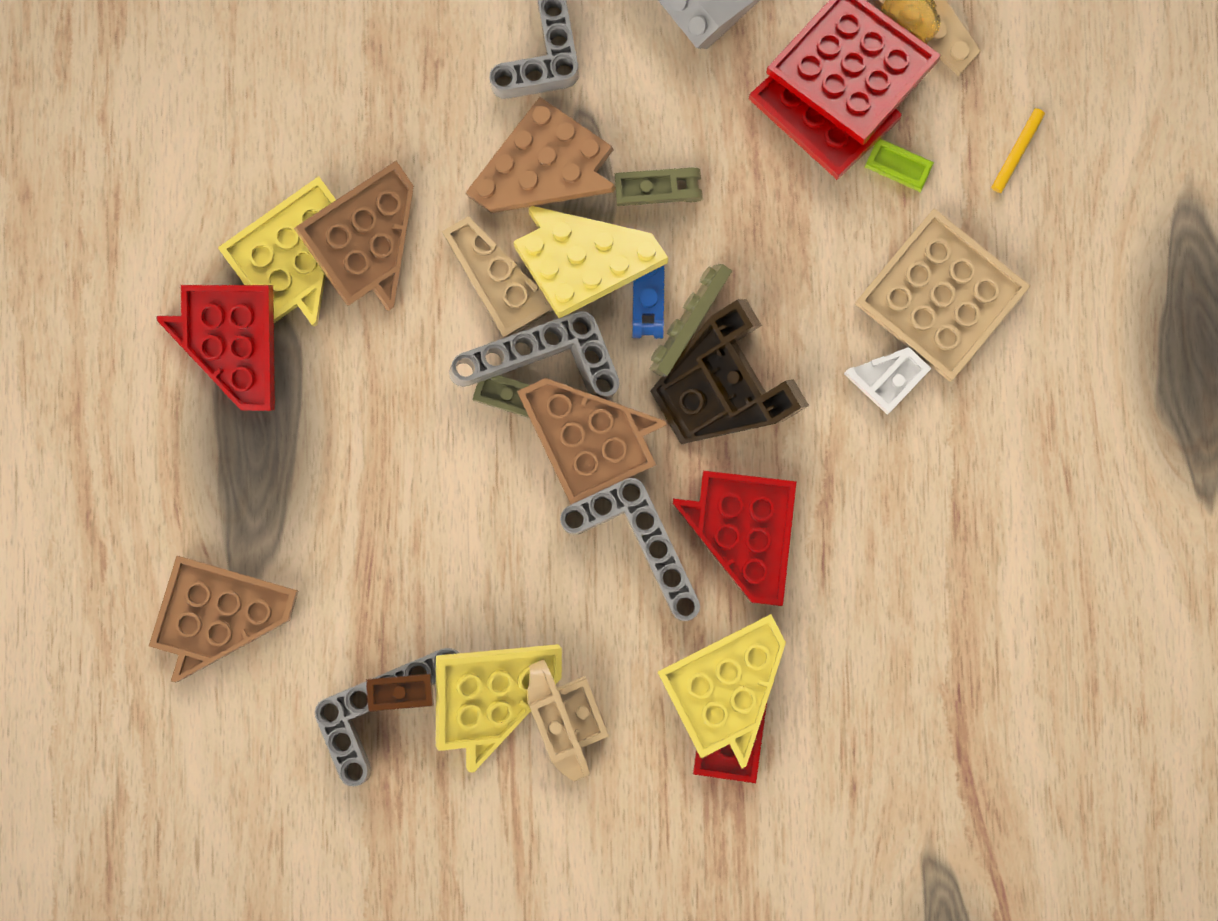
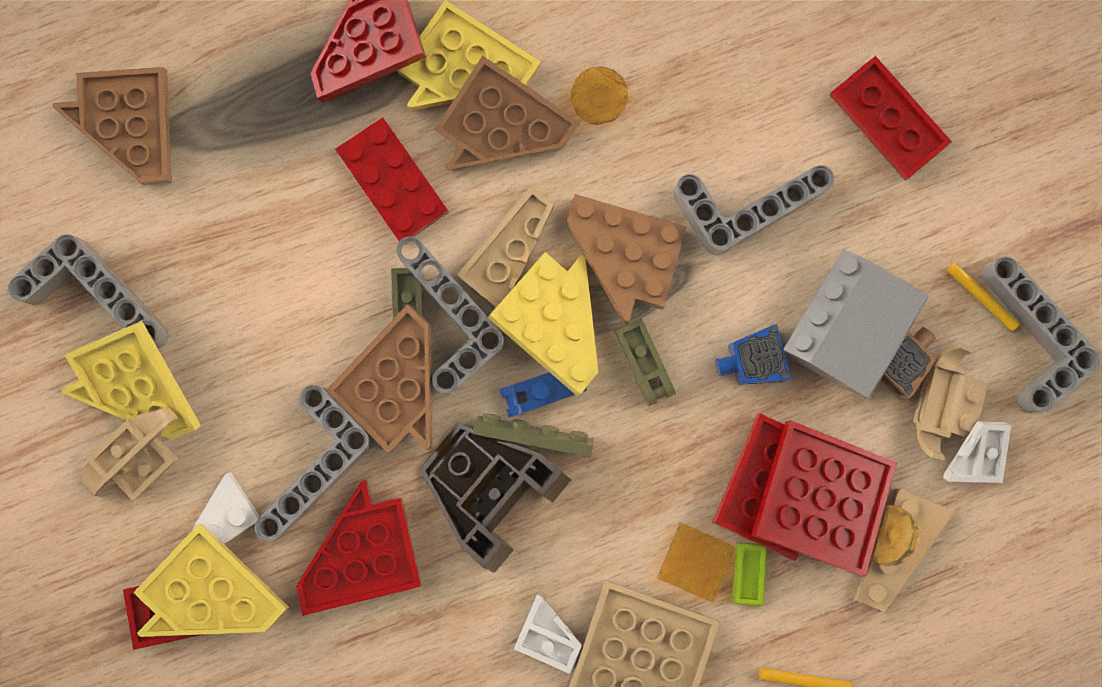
camera: 65 degrees right, 0 degrees up
reddish brown plate [366,674,434,712] -> none
none -> white wing [192,472,260,545]
none -> red plate [335,117,449,242]
none -> clear yellow tile [571,66,628,125]
none -> clear yellow tile [657,522,736,602]
none -> torso [715,324,791,385]

